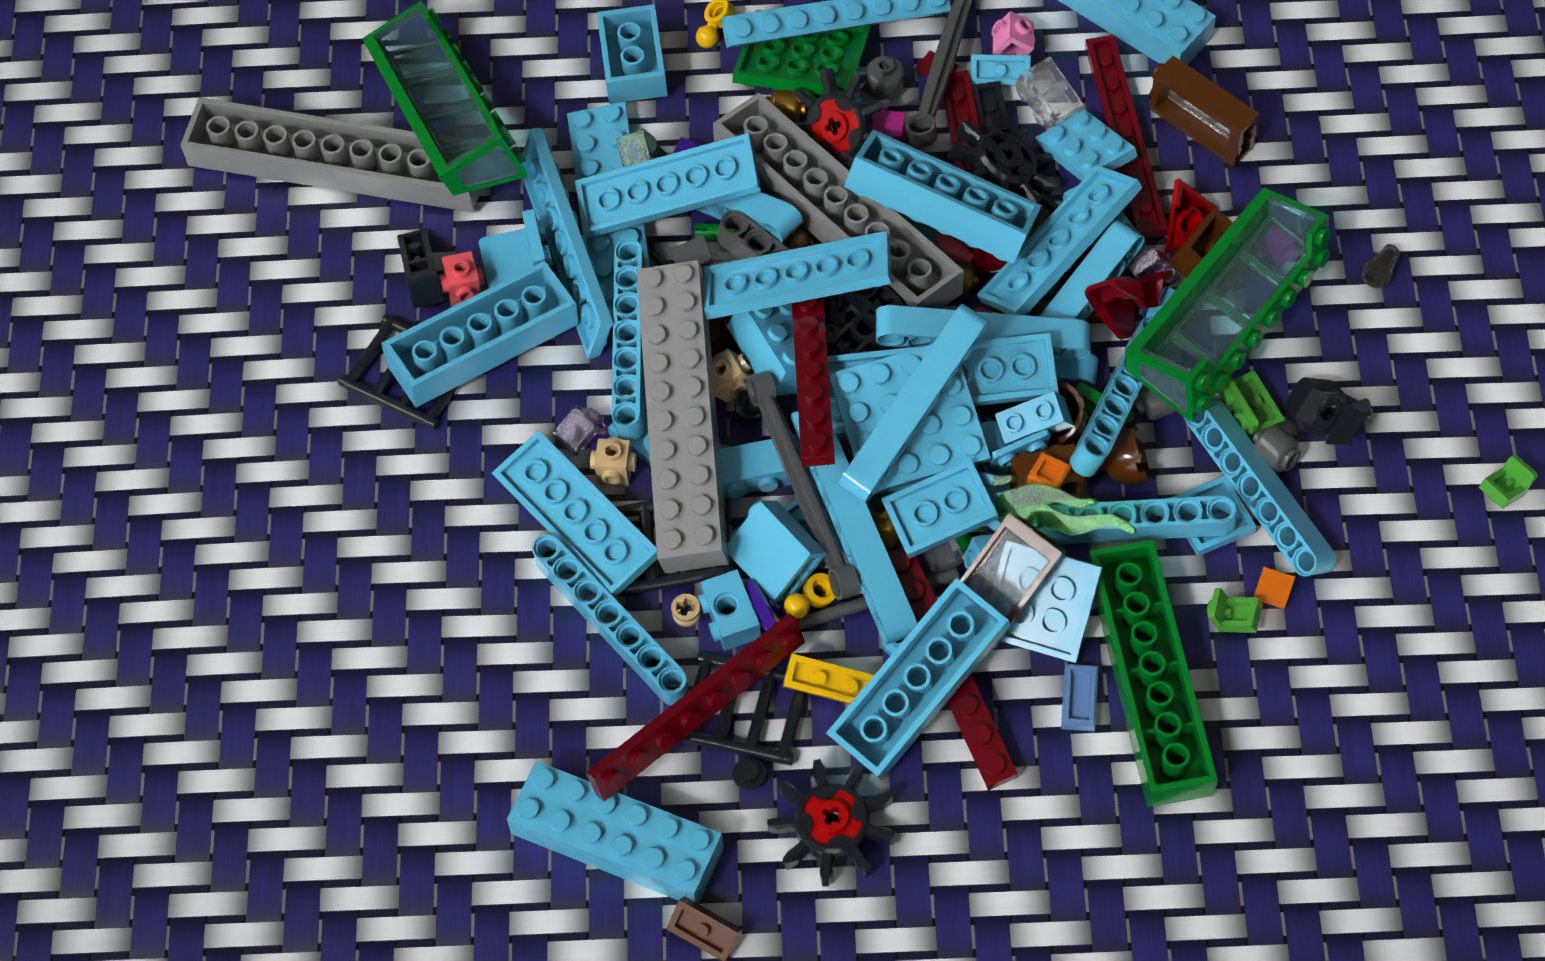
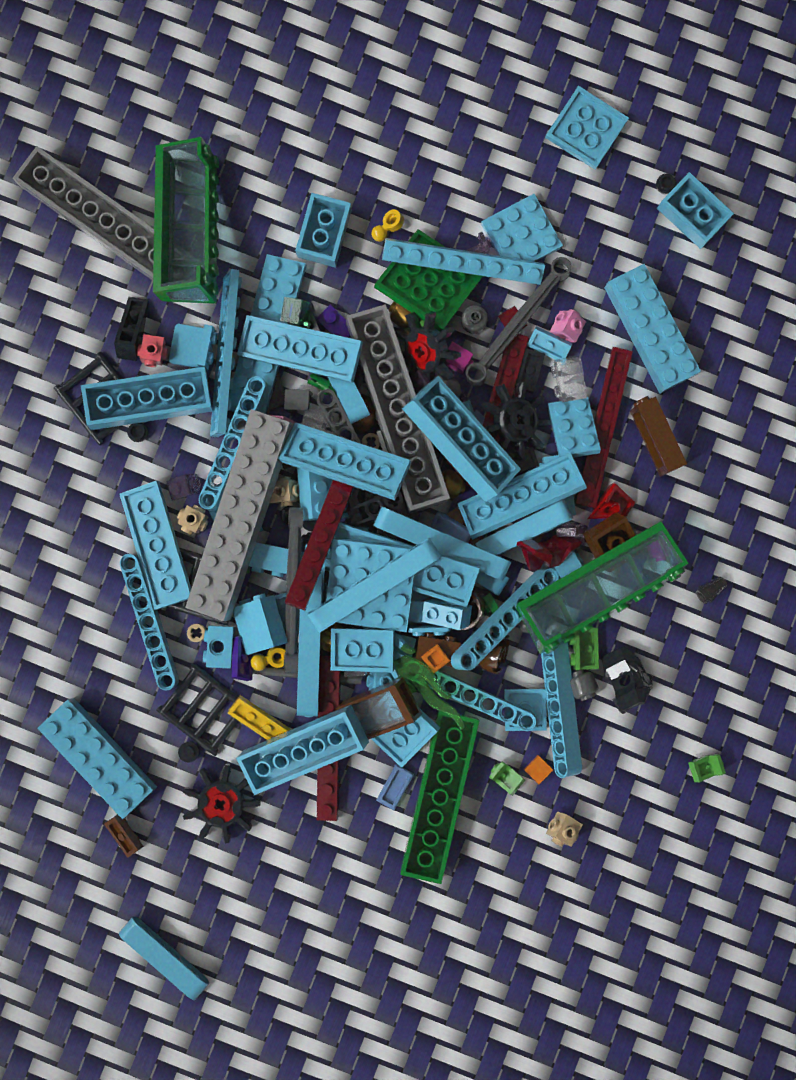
camera: 15 degrees right, 25 degrees up
dark red plate [586,614,805,801] -> none
none -> black plate [127,423,148,443]
none -> tan brick [546,812,583,847]

